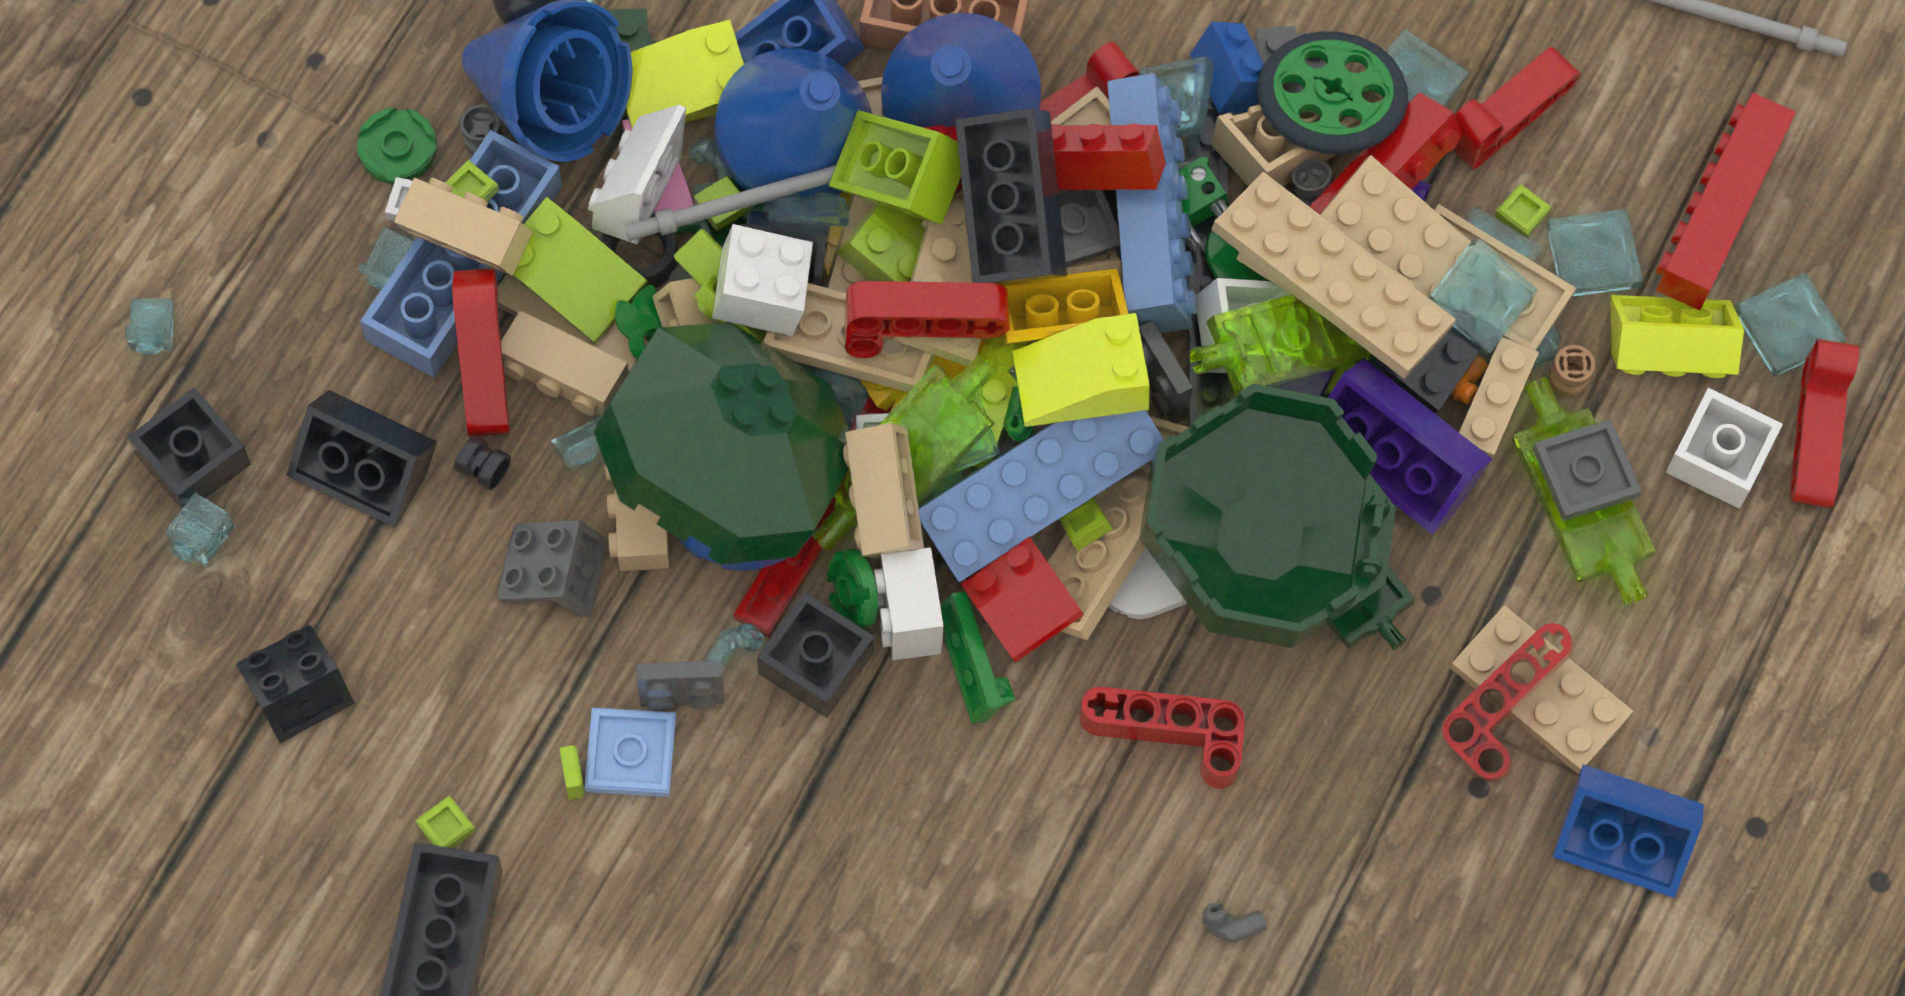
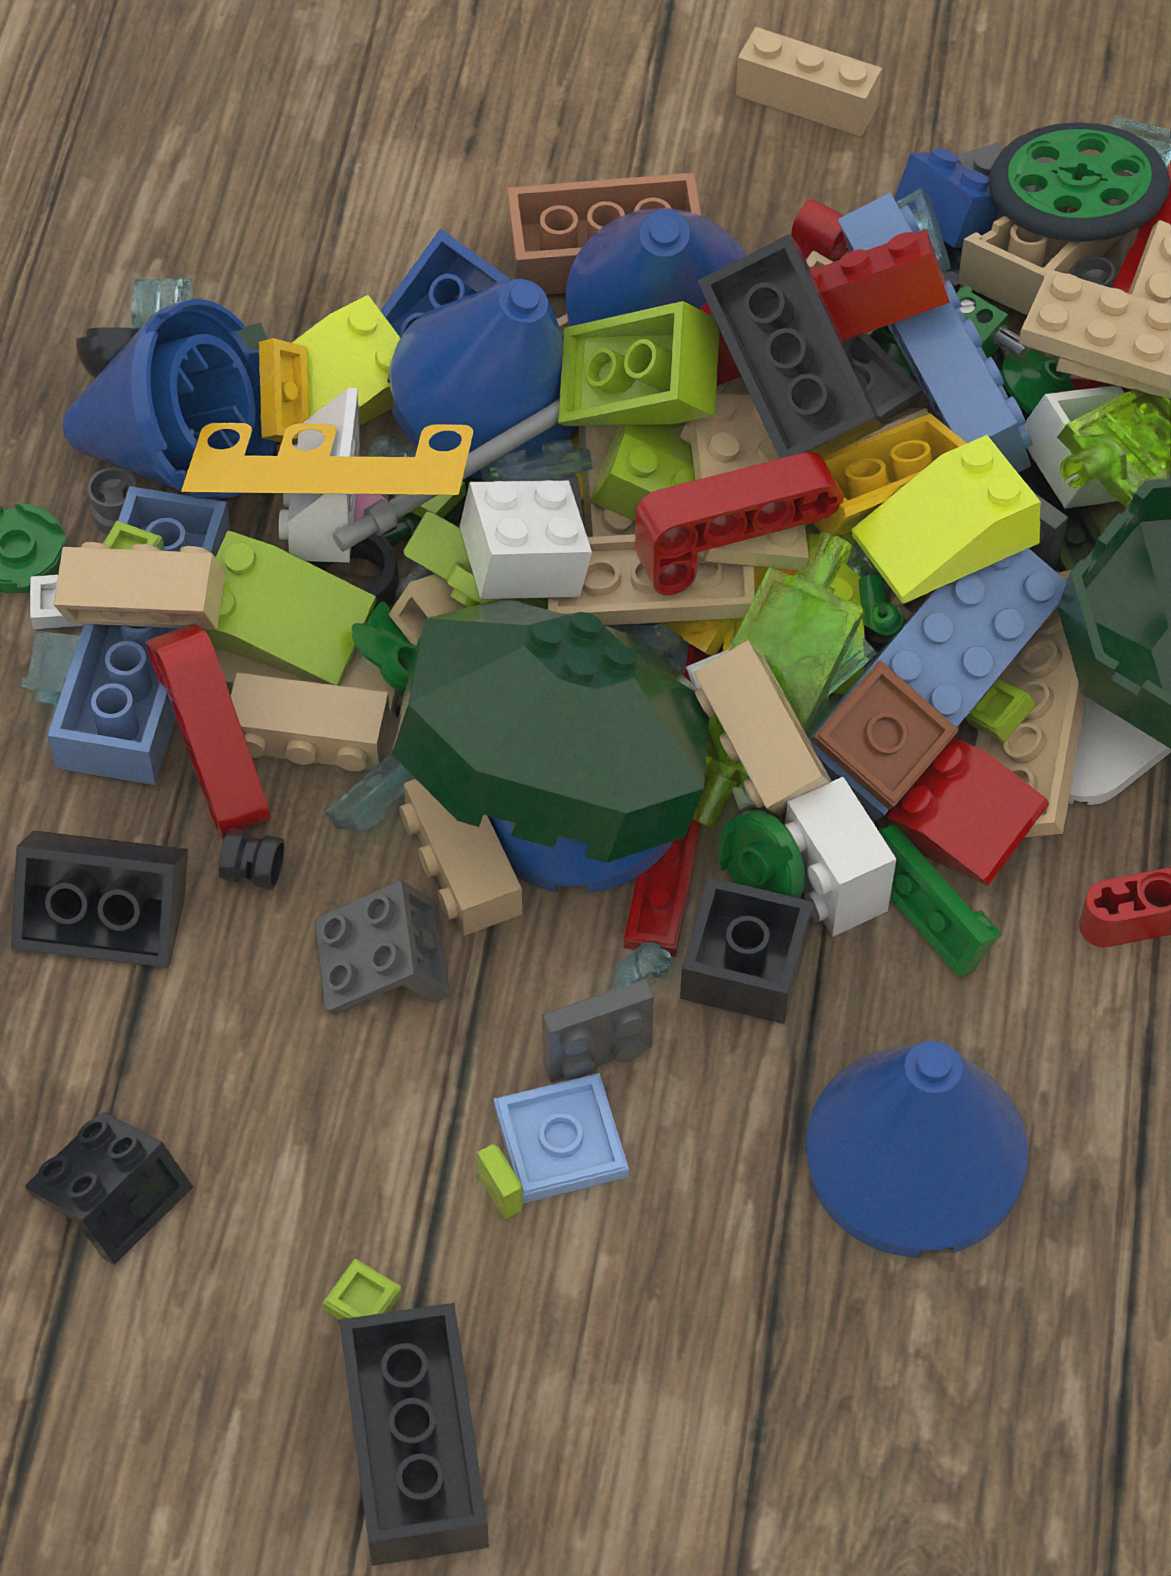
camera: 15 degrees left, 10 degrees down
none -> yellow piece [181,423,473,495]
none -> yellow plate [259,338,309,445]
none -> blue cone [805,1041,1028,1257]
none -> dark orange tile [810,660,959,810]

